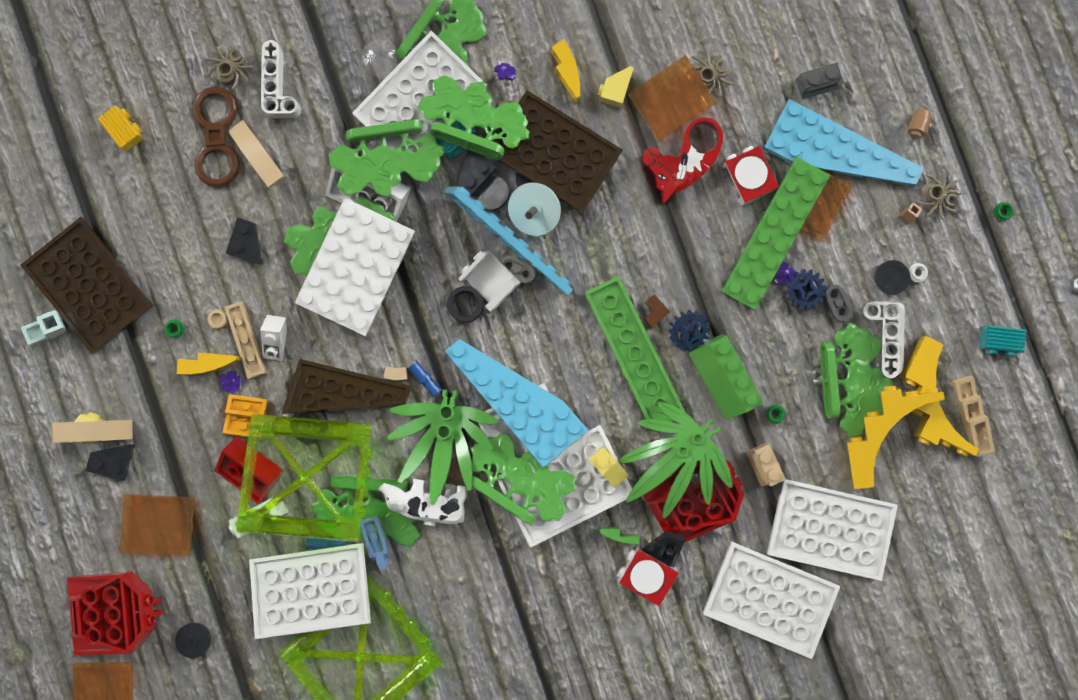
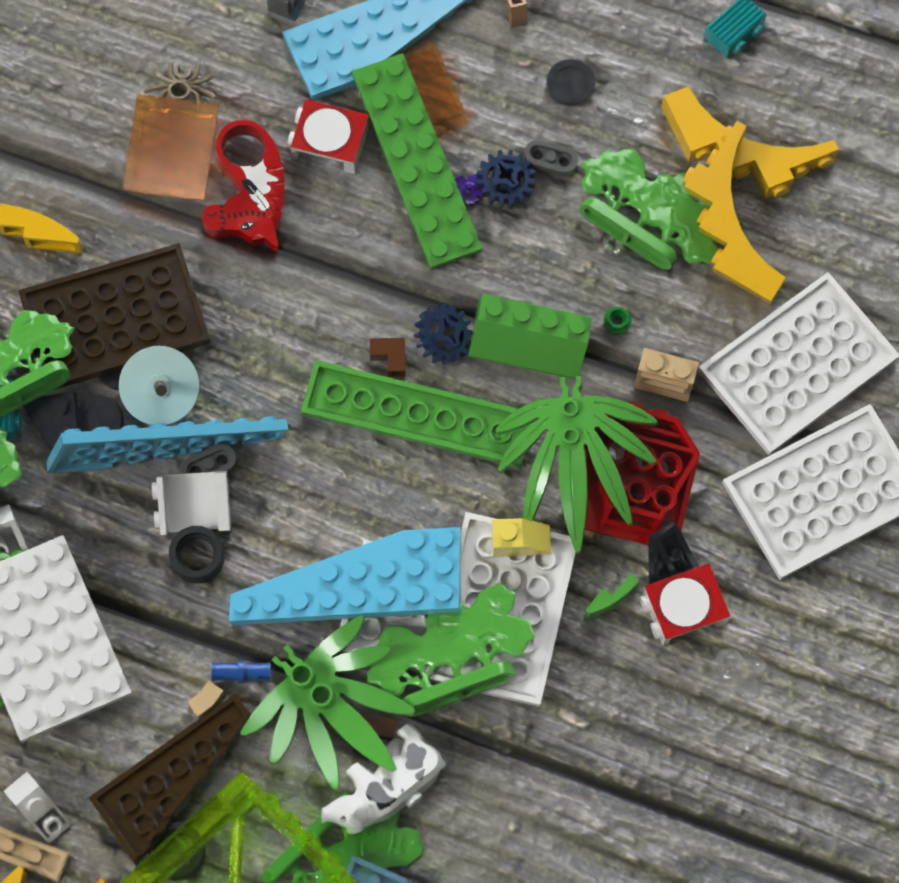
camera: 50 degrees left, 15 degrees down
light yellow slope [598,66,634,108] -> none
white beam [863,301,905,378] -> none
white plate [909,263,928,282] -> none
tan slope [952,375,995,457] -> none

